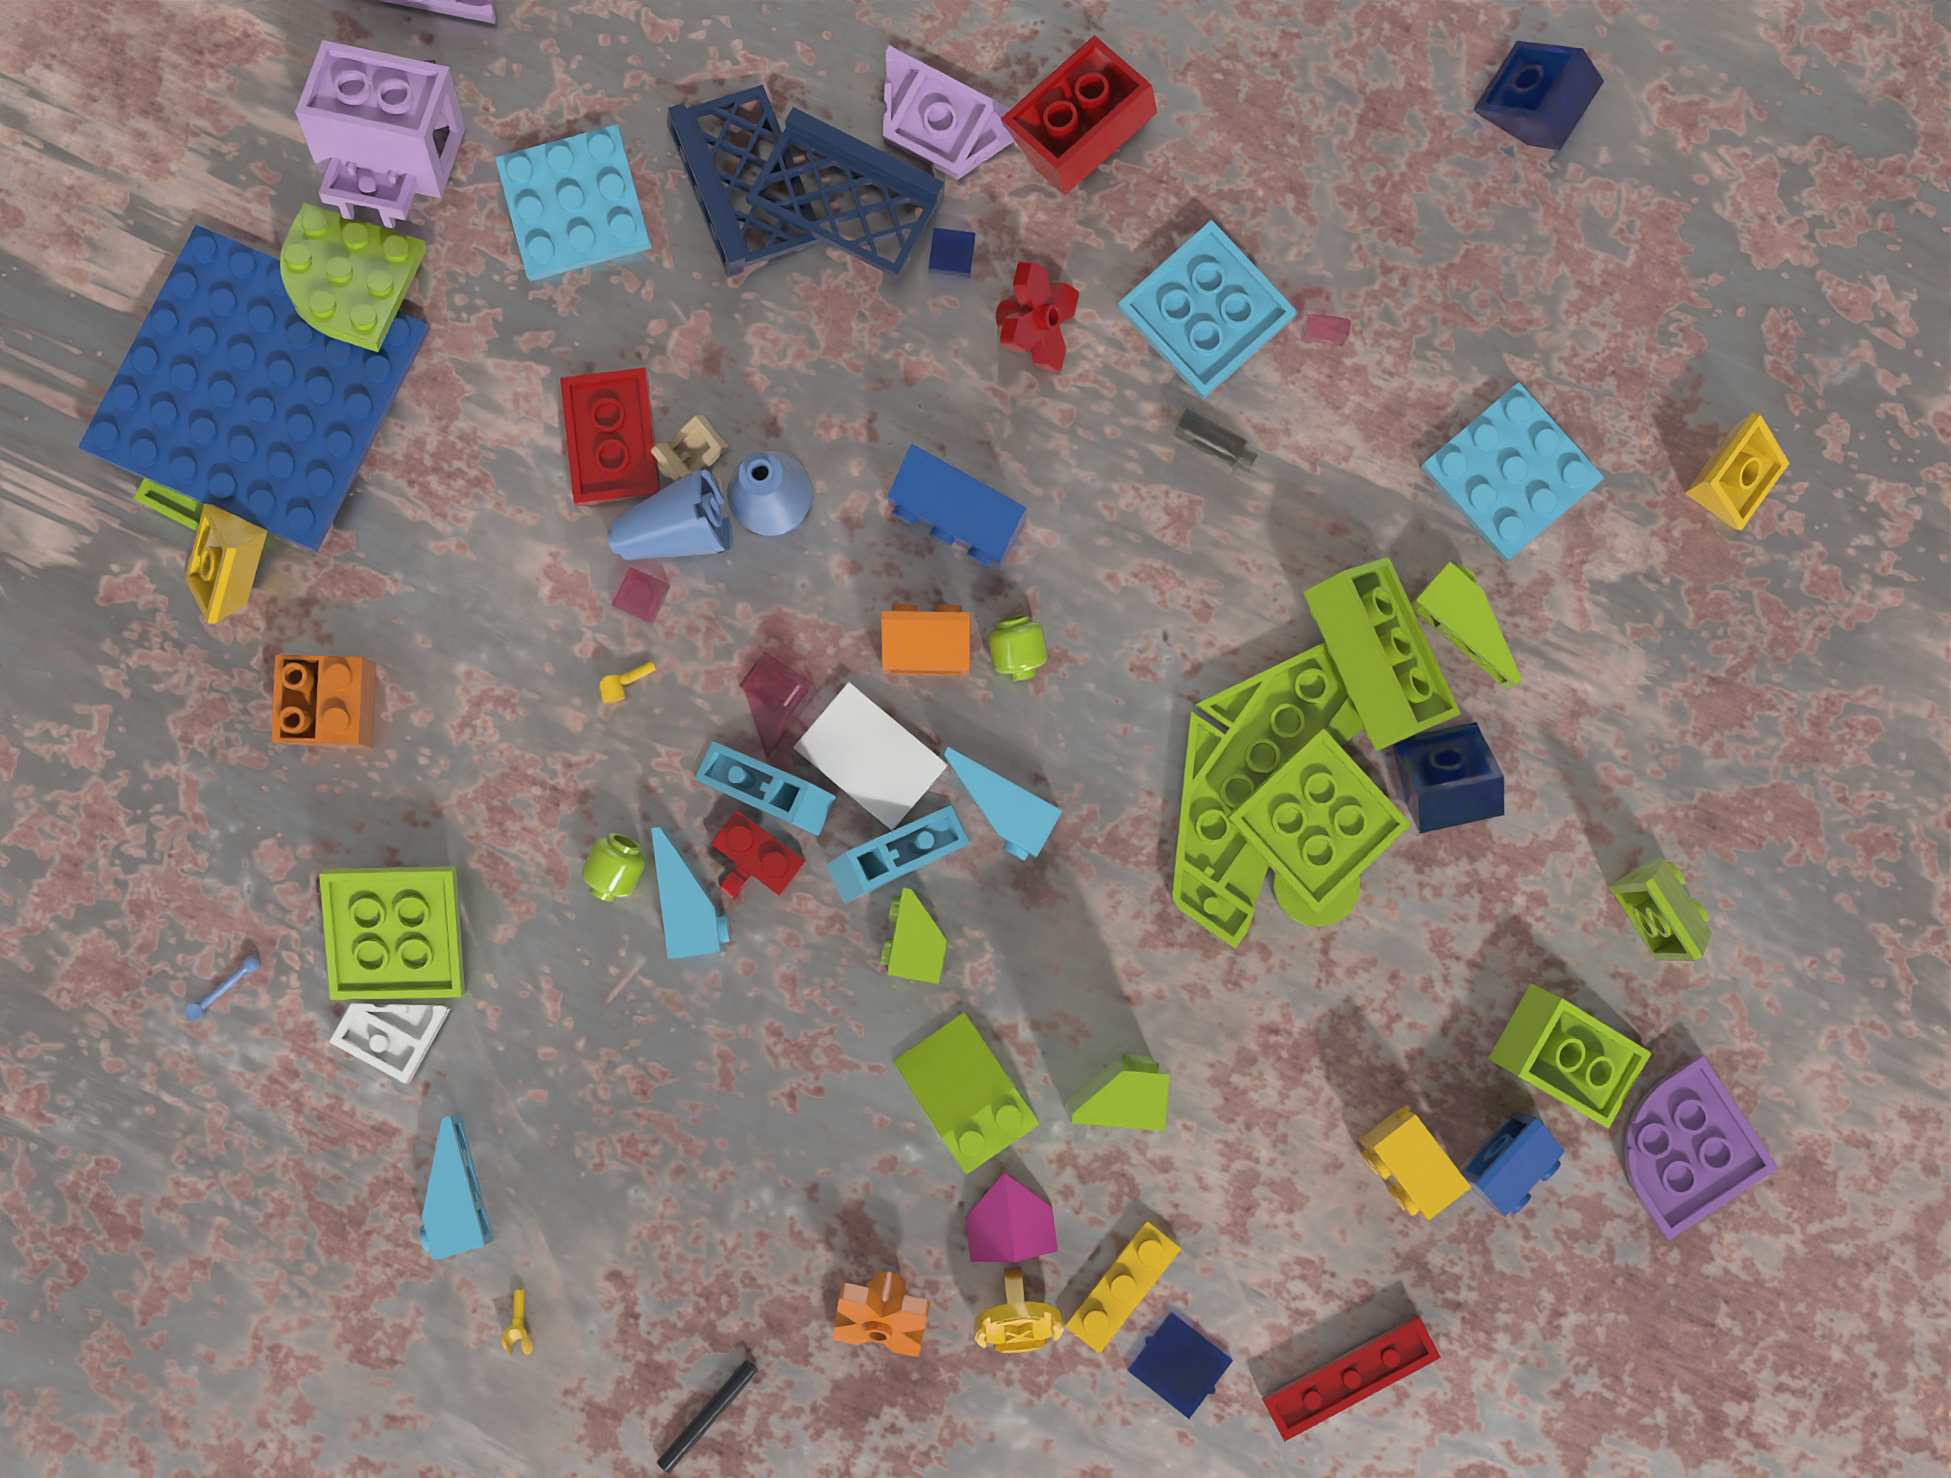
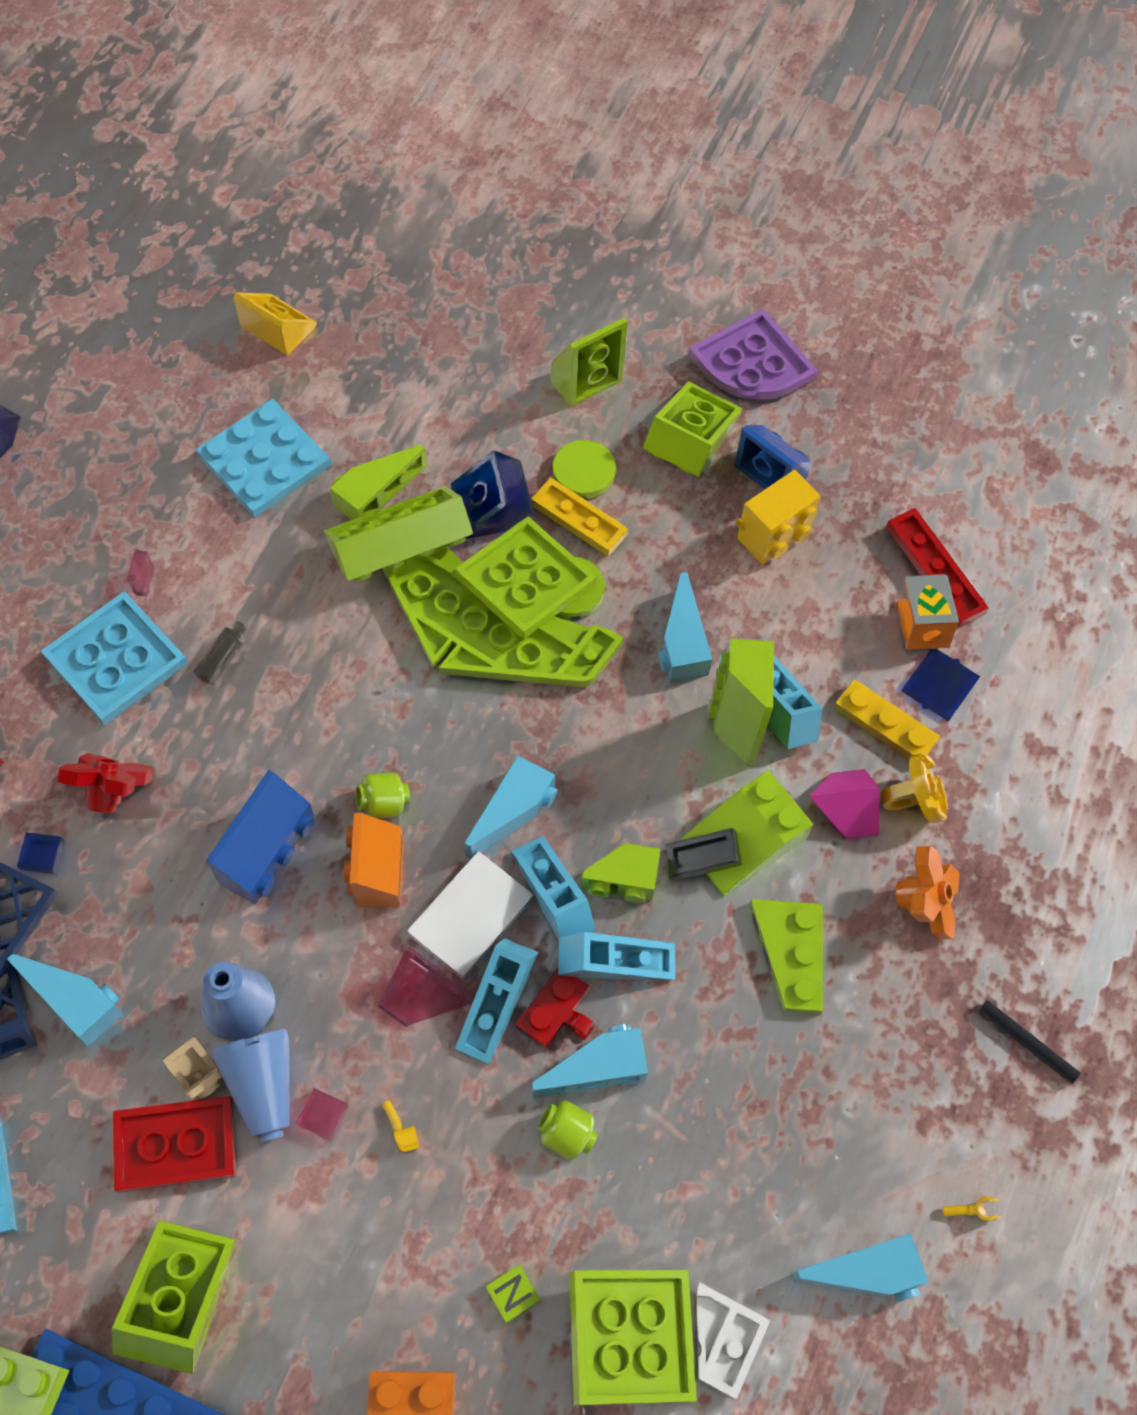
camera: 95 degrees left, 20 degrees down
none -> medium azure slope [7,954,124,1046]
none -> lime slope [112,1220,236,1374]
none -> lime tile [485,1264,541,1324]
none -> yellow plate [531,477,628,557]
none -> lime tile [553,440,616,499]
none -> medium azure slope [558,932,675,981]
none -> medium azure slope [658,572,712,682]
none -> black tile [665,828,742,881]
none -> lime wing [749,899,823,1015]
none -> medium azure slope [768,656,822,749]
none -> piece [896,574,959,650]

